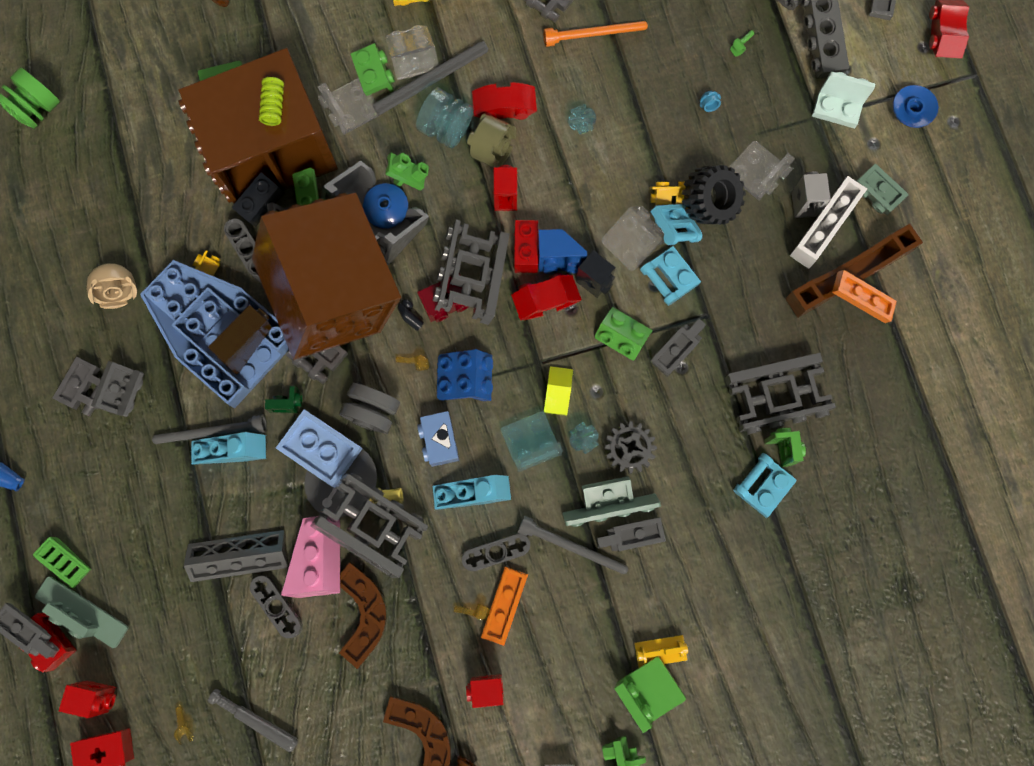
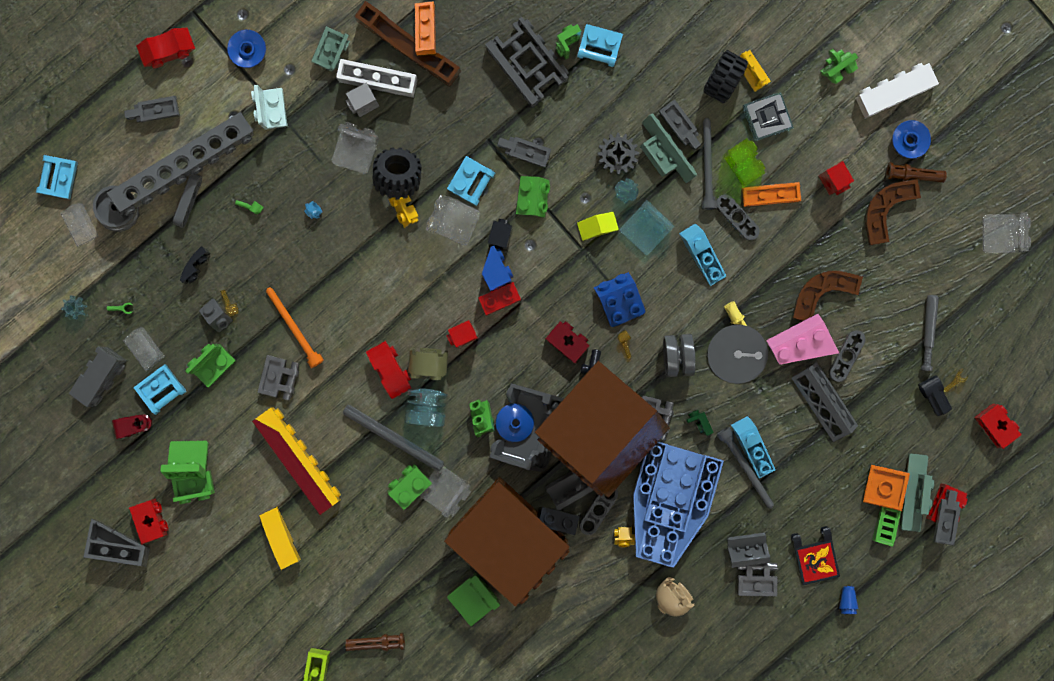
camera: 120 degrees left, 10 degrees up
red brick [59,680,116,718] -> none
dark brown slope [208,305,272,375] -> none
lime piece [259,77,284,126] -> none
light blue plate [276,409,362,488] -> none
bright green bracket [292,168,319,206] -> none
dark grey fence [310,473,428,578] -> none
clear bracket [385,25,439,80] -> none
medium blue brick [417,411,459,467] -> none
dark grey fence [432,219,509,325] -> none
clear yellow hand [454,604,490,620] -> none
red brick [511,273,582,320] -> none
clear light blue gear [568,104,596,134] -> none
bright green bracket [614,656,686,733] -> none
medium azure plate [650,204,702,245] -> none
none -> black tyre [703,50,748,104]
none -> clear neon green brick [723,138,766,187]
none -> slope [743,92,794,141]
none -> flag [791,526,840,585]
none -> orange tile [863,465,910,511]
none -> black piece [918,375,952,416]

